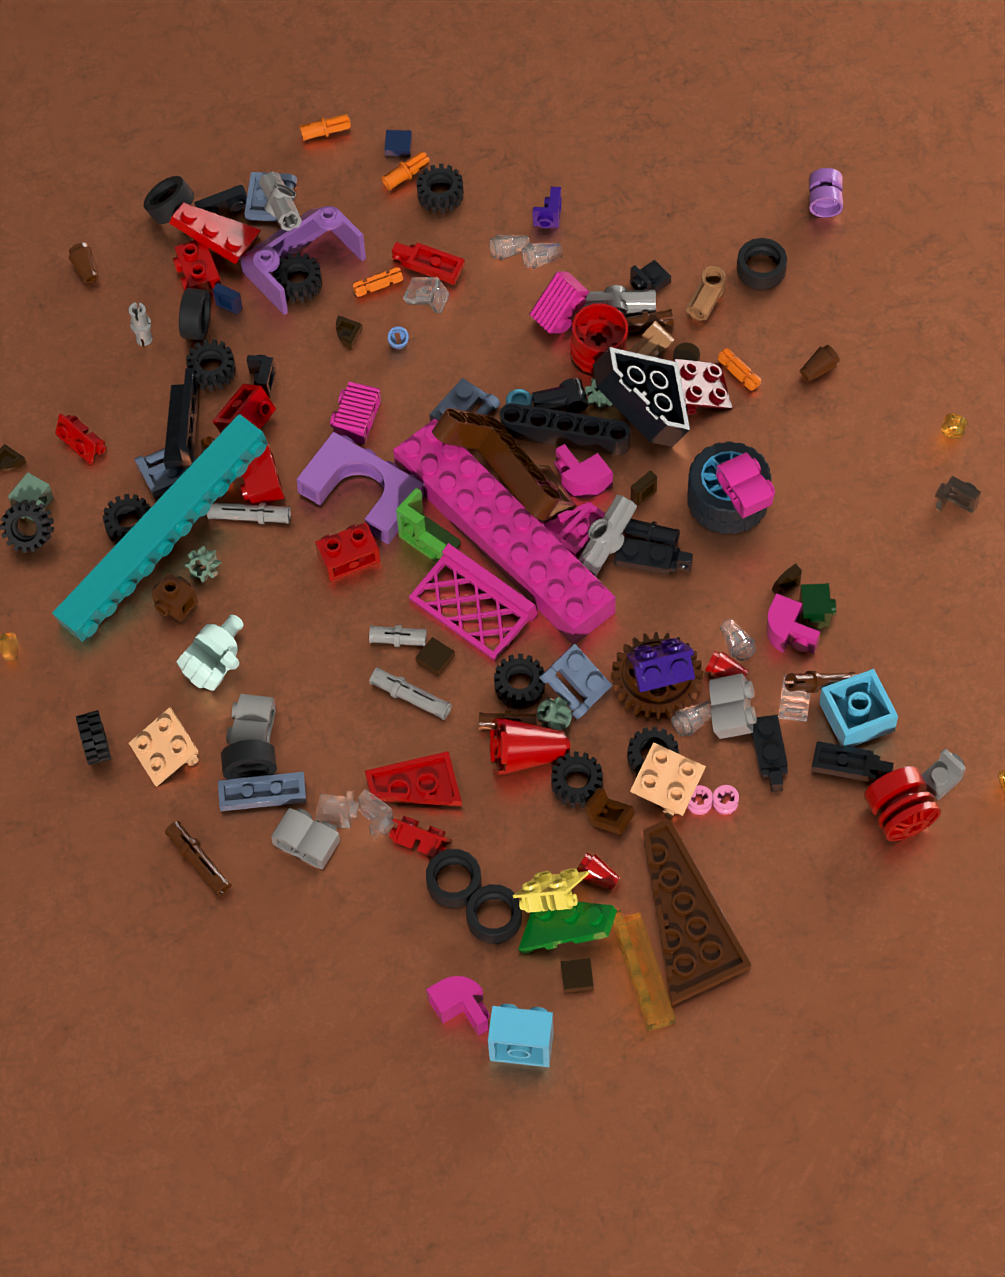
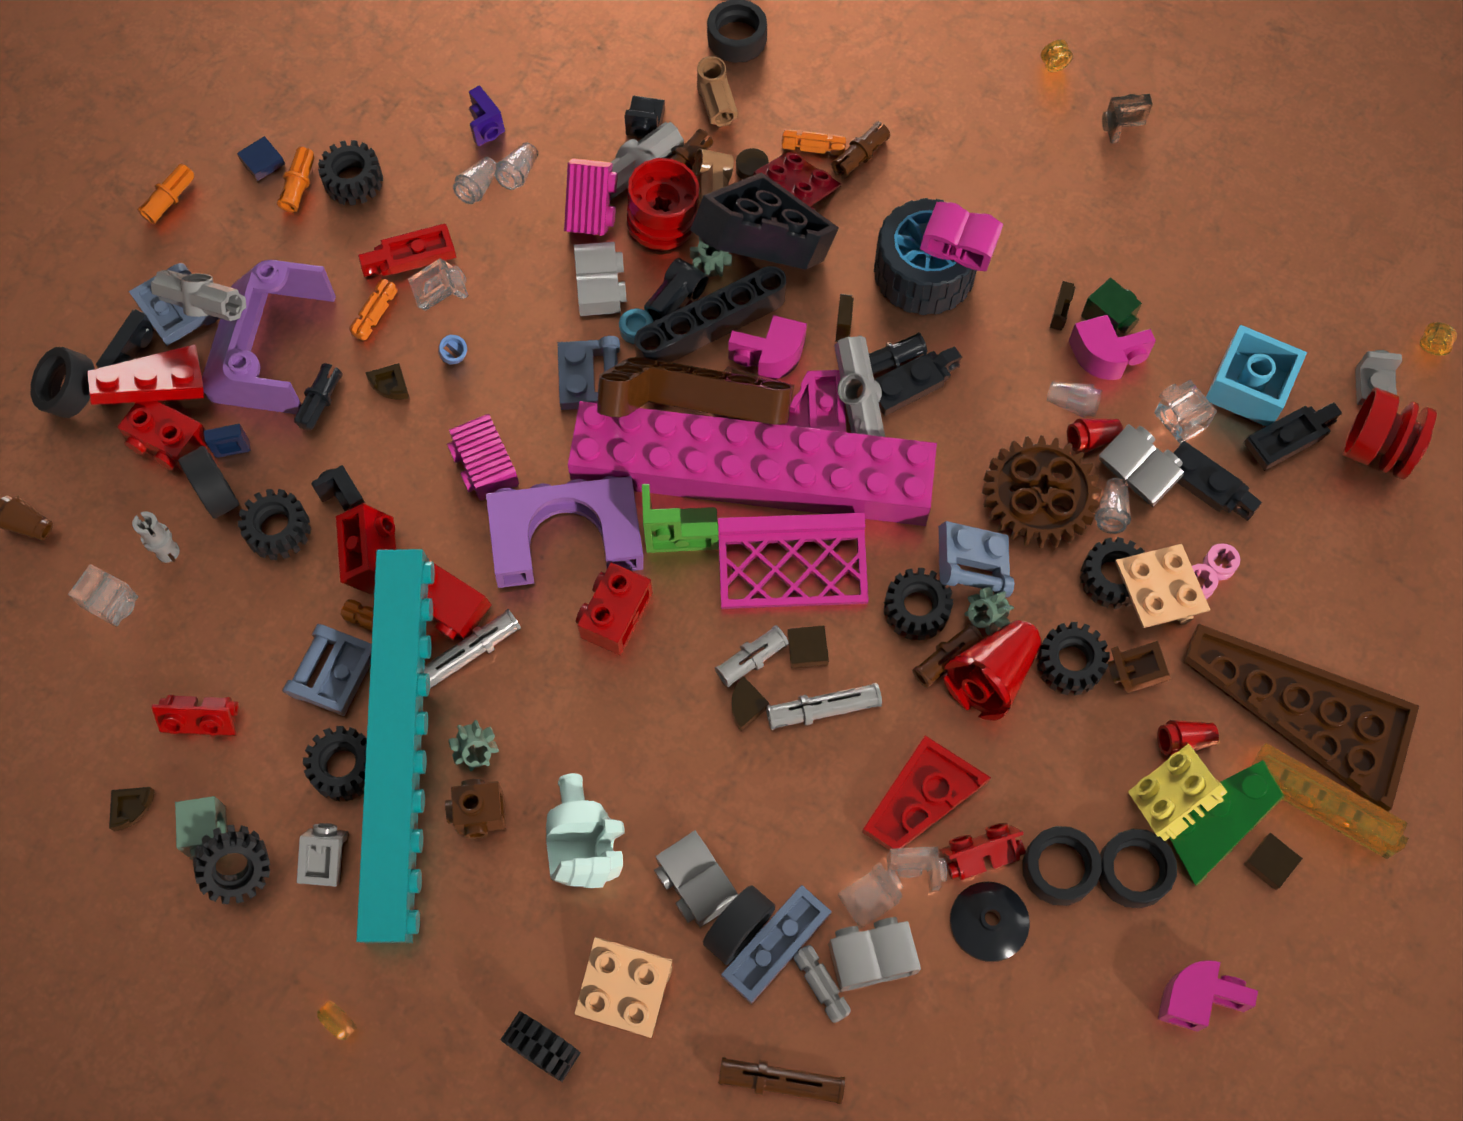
camera: 45 degrees left, 5 degrees up
black fence [164,368,199,470] -> none
black tyre [273,252,322,303] -> none
medium azure brick [488,1004,554,1067] -> none
dark purple bracket [627,638,695,692] -> none
reddish brown pin [785,671,857,693] -> none
reddish brown cone [799,345,840,382] -> none
none -> clear brick [68,564,138,627]
none -> black axle [294,363,343,431]
none -> light grey bracket [297,823,348,887]
none -> light grey brick [574,242,627,316]
none -> dark brown tile [732,677,769,731]
none -> light grey axle [794,945,851,1023]
none -> reddish brown pin [831,121,891,179]
none -> black dish [950,882,1030,962]

